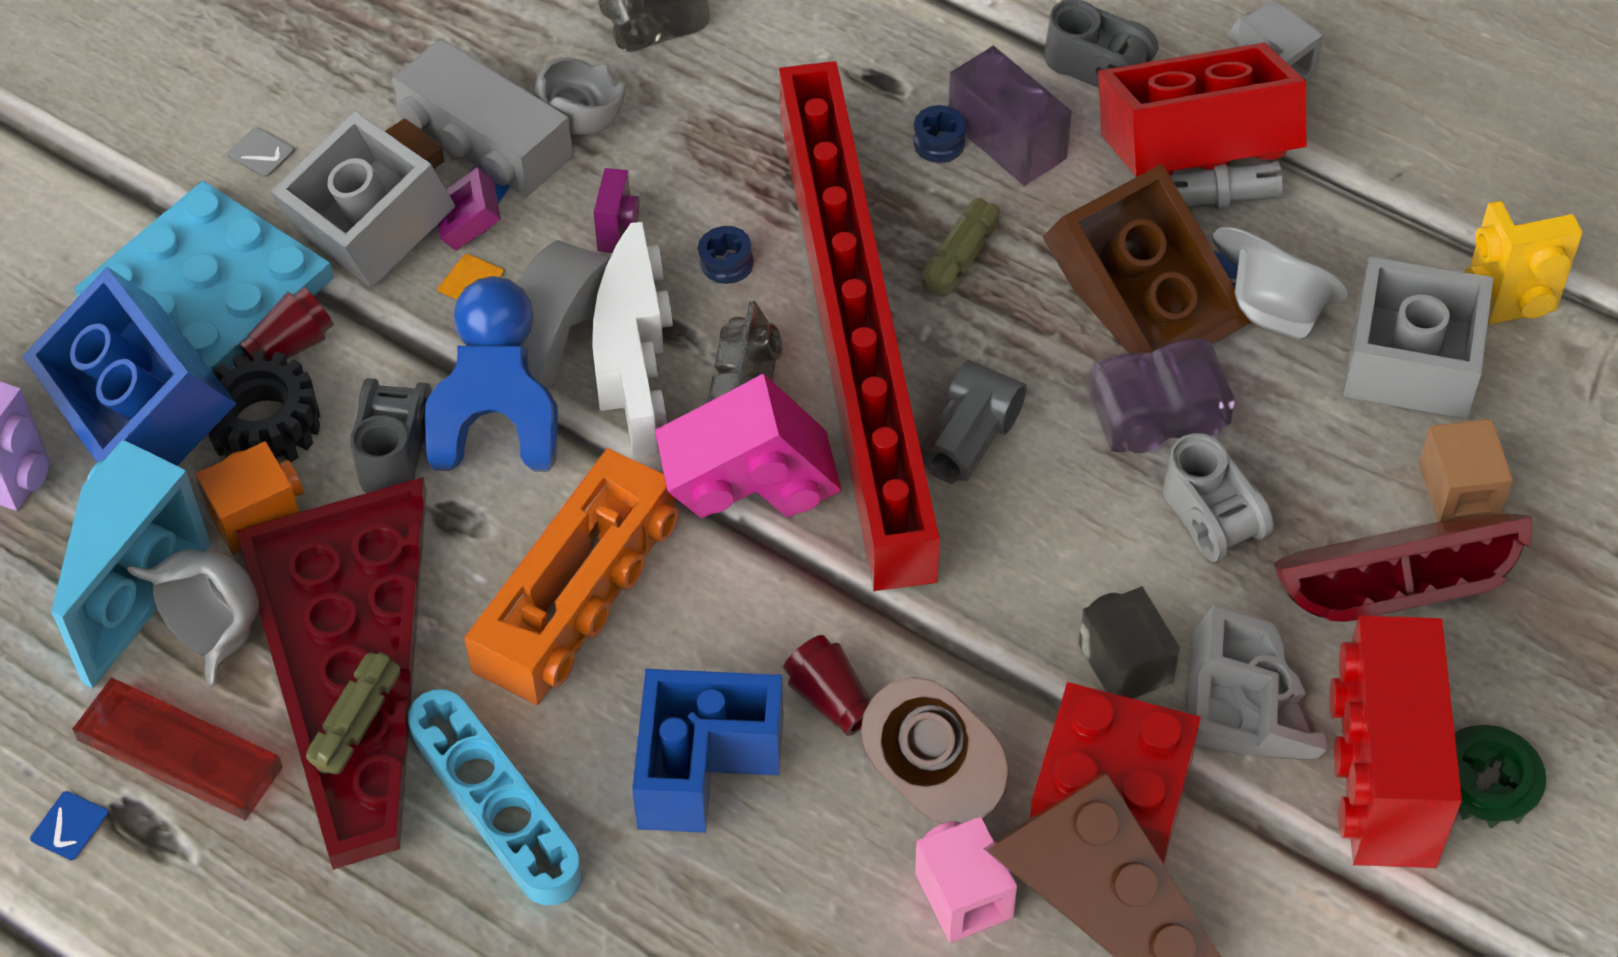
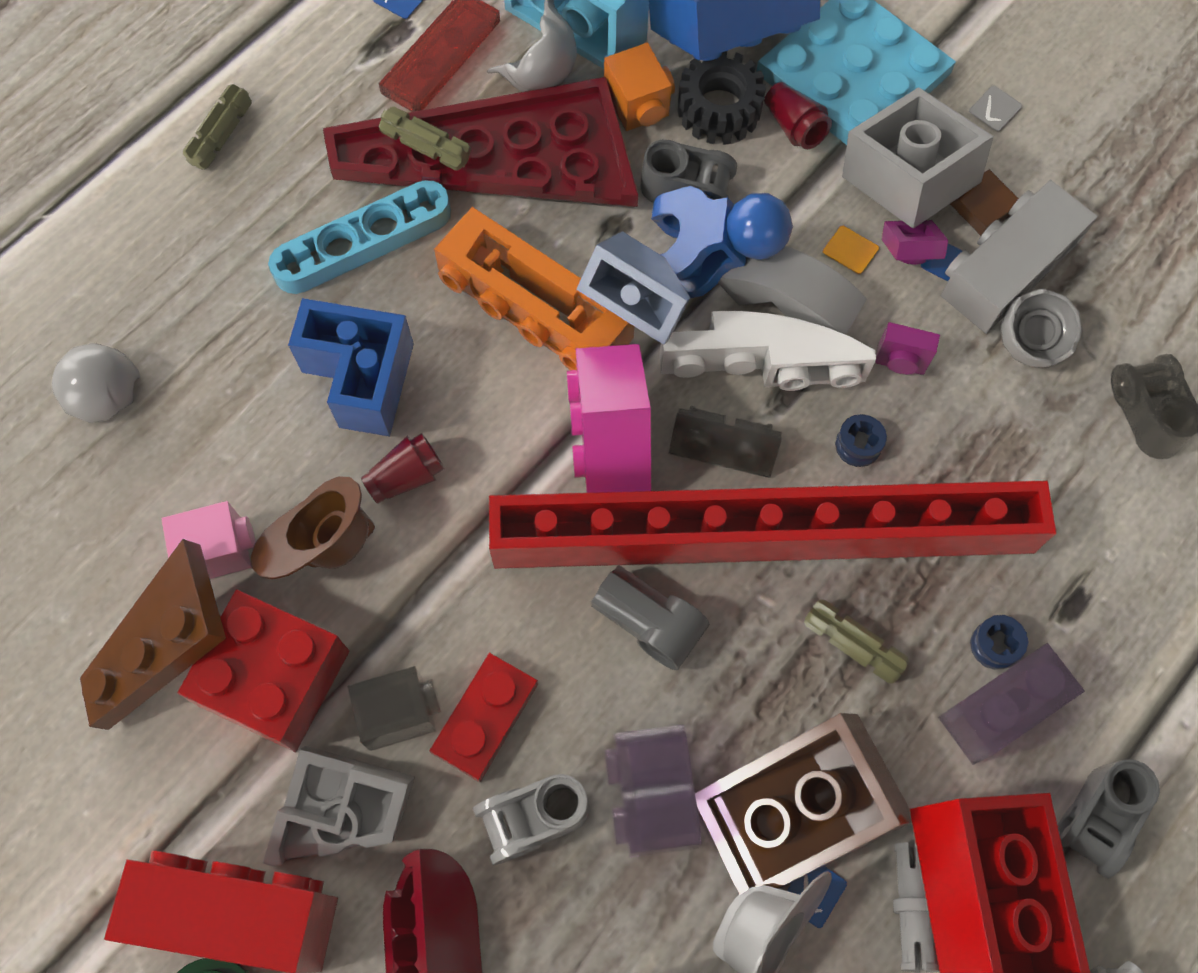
camera: 95 degrees right, 15 degrees up
none -> red plate [429,652,538,783]
none -> sand blue slope [576,231,690,345]

